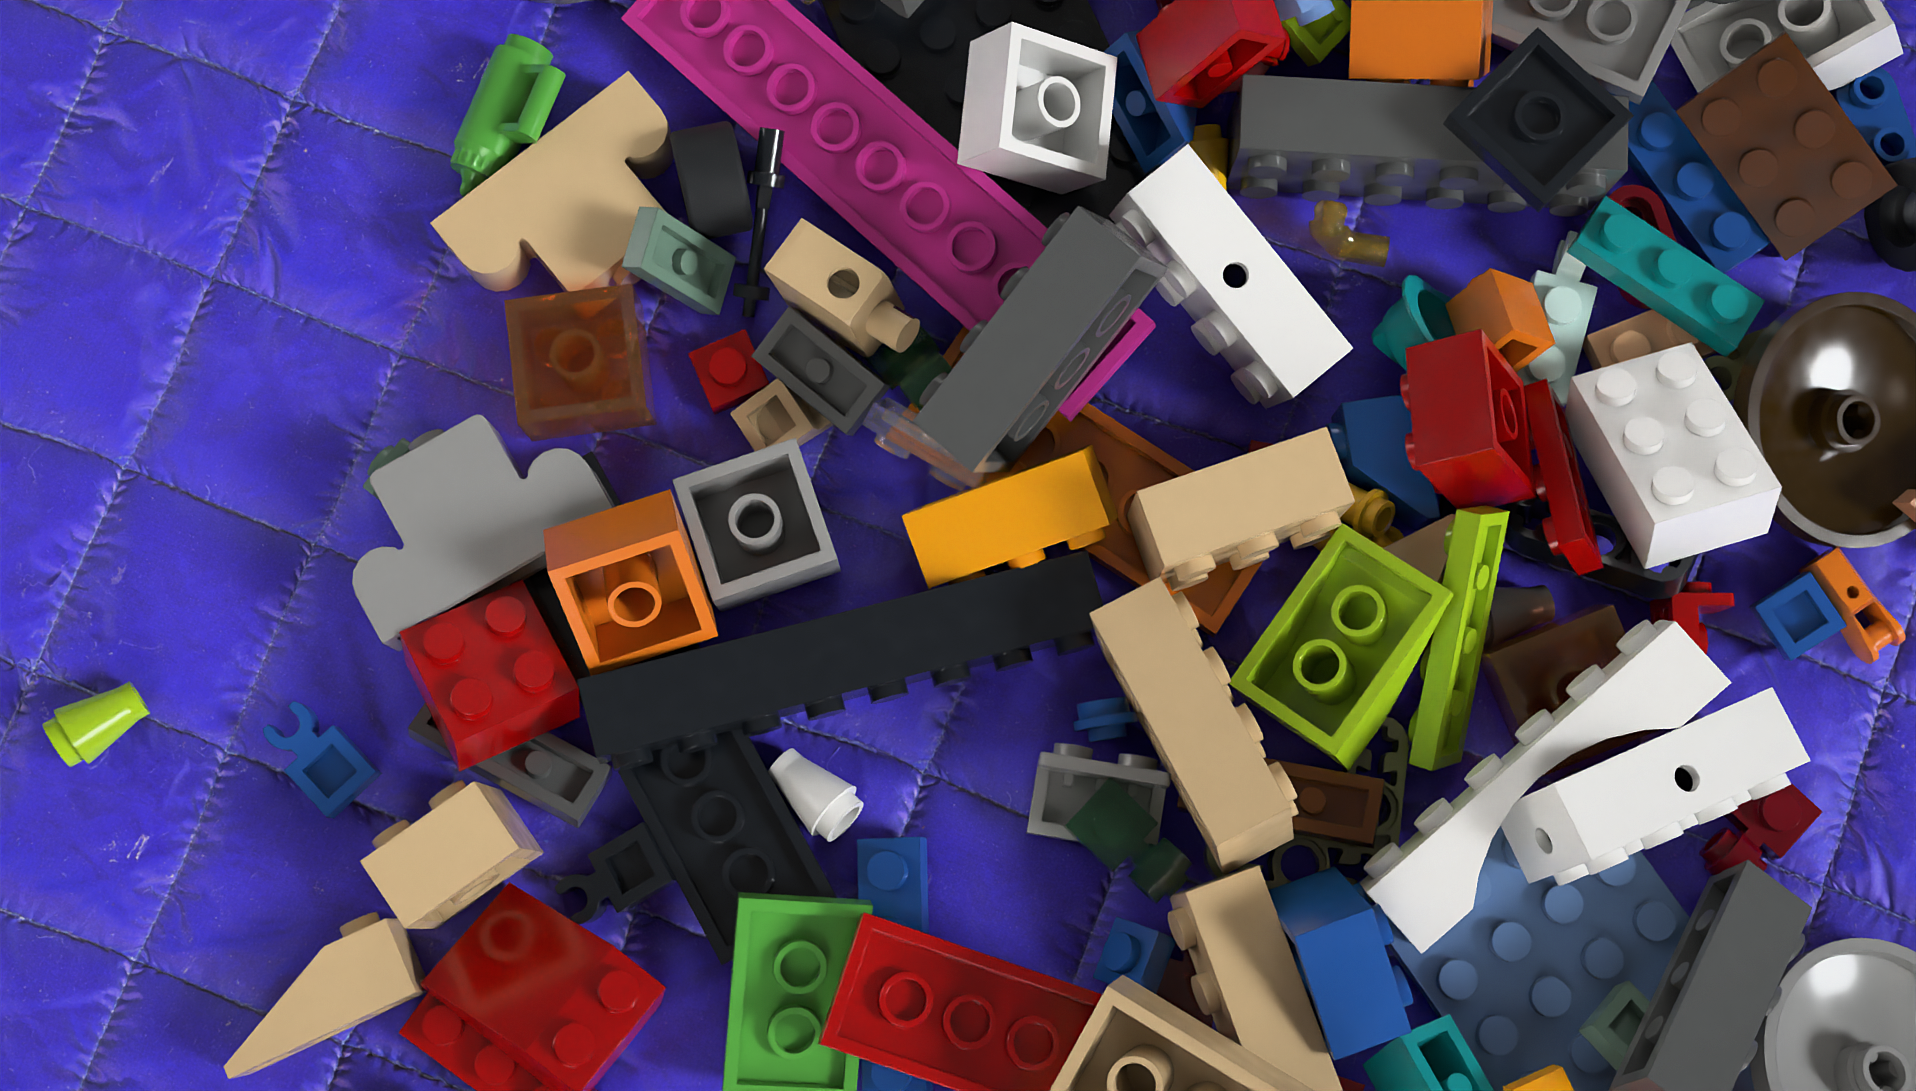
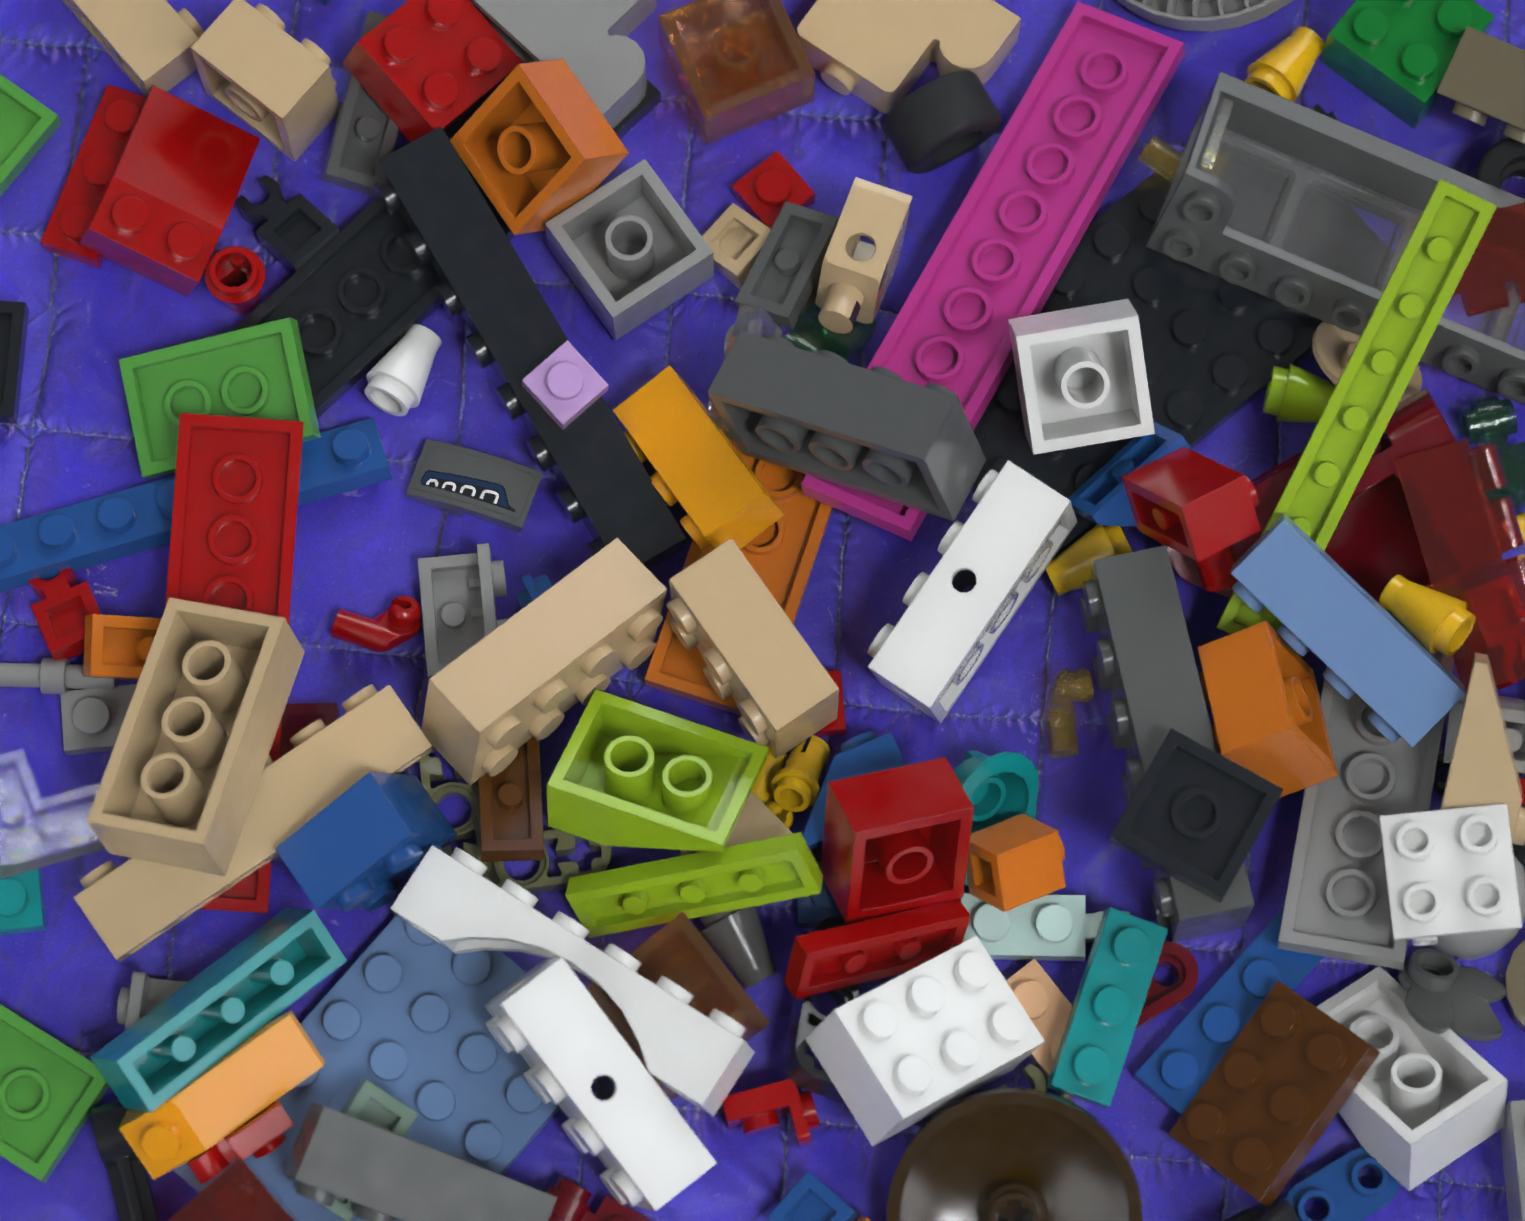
camera: 75 degrees right, 5 degrees down
sand green plate [621,207,736,315] -> none
black piece [733,127,785,317] -> none
clear green plate [1064,778,1192,904] -> none
blue plate [1092,916,1176,994] -> none
none -> red cone [205,246,265,314]
none -> red arm [331,596,423,653]
none -> dark grey slope [405,439,543,533]
none -> lavender plate [522,340,609,430]

